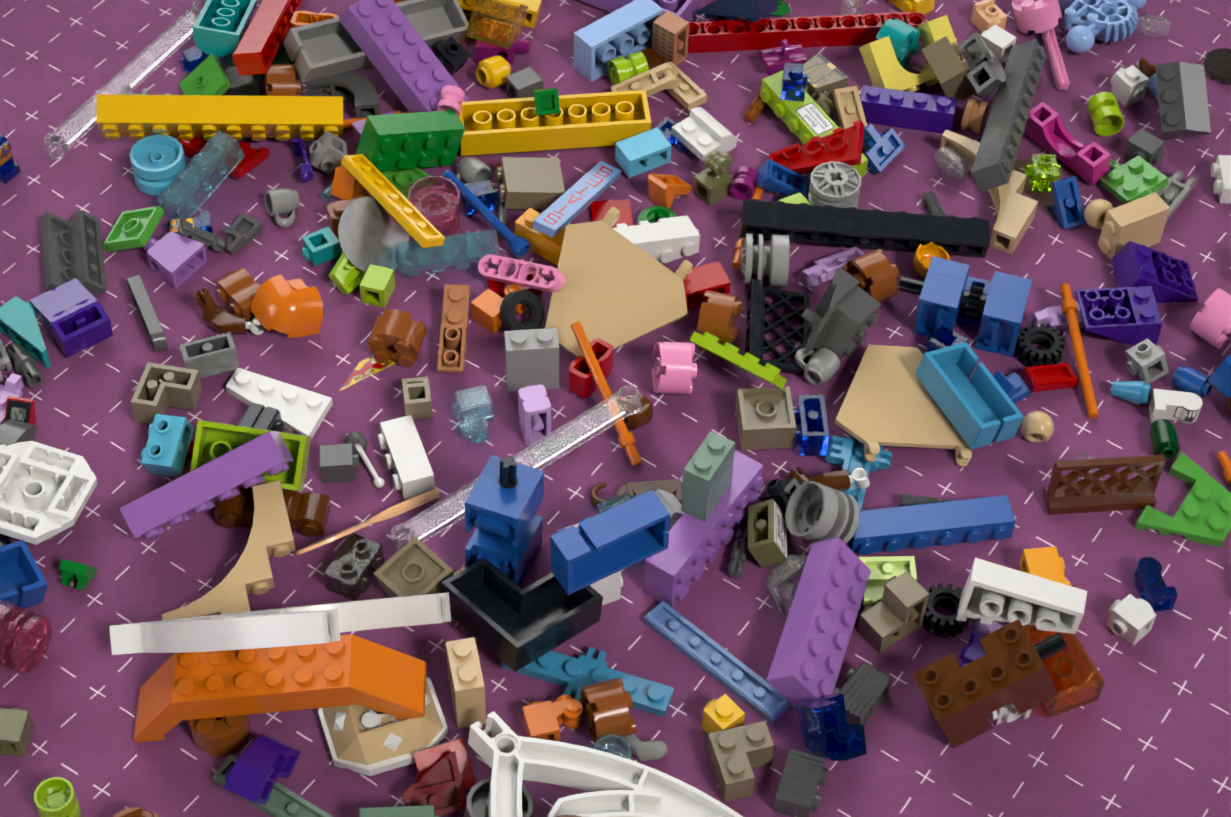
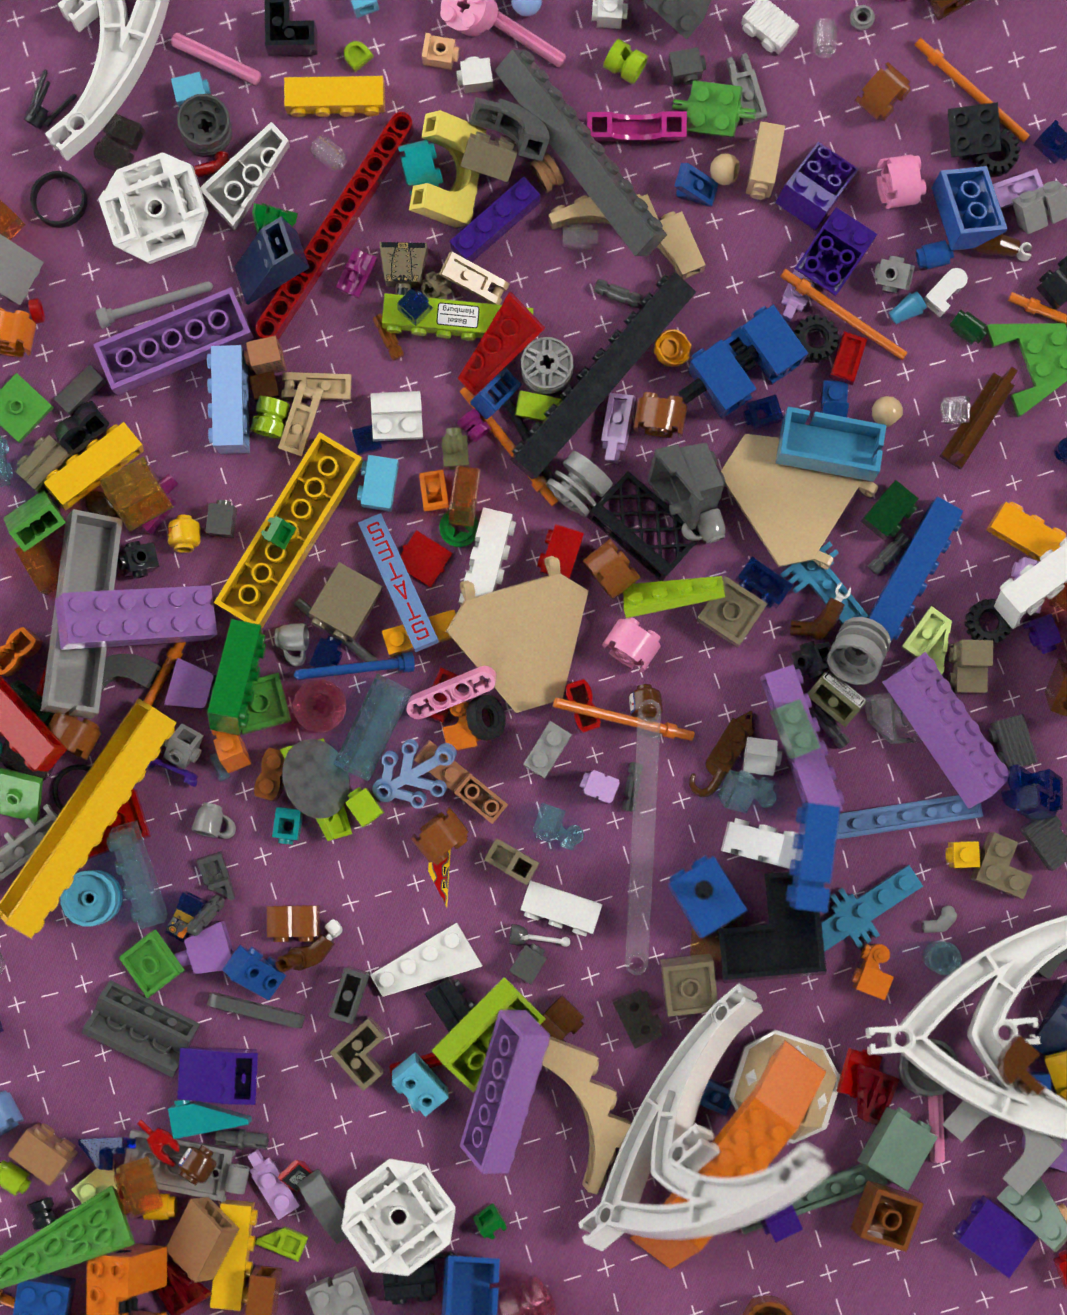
camera: 45 degrees left, 35 degrees up
orange brick [250,274,324,338] -> none
light nougat piece [295,488,440,555] -> none
yellow tile [341,154,445,248] -> none
bright pink wheel [437,85,465,117] -> none
tan brick [446,637,486,729] -> none
dark orange brick [580,678,637,744] -> none
hinge [863,124,905,175] -> none
clear neon green brick [1025,154,1061,192] -> none
none -> blue brick [222,945,287,1000]
none -> medium blue plant [372,739,457,808]
none -> clear orange brick [449,466,481,526]
none -> dark green brick [861,480,919,540]

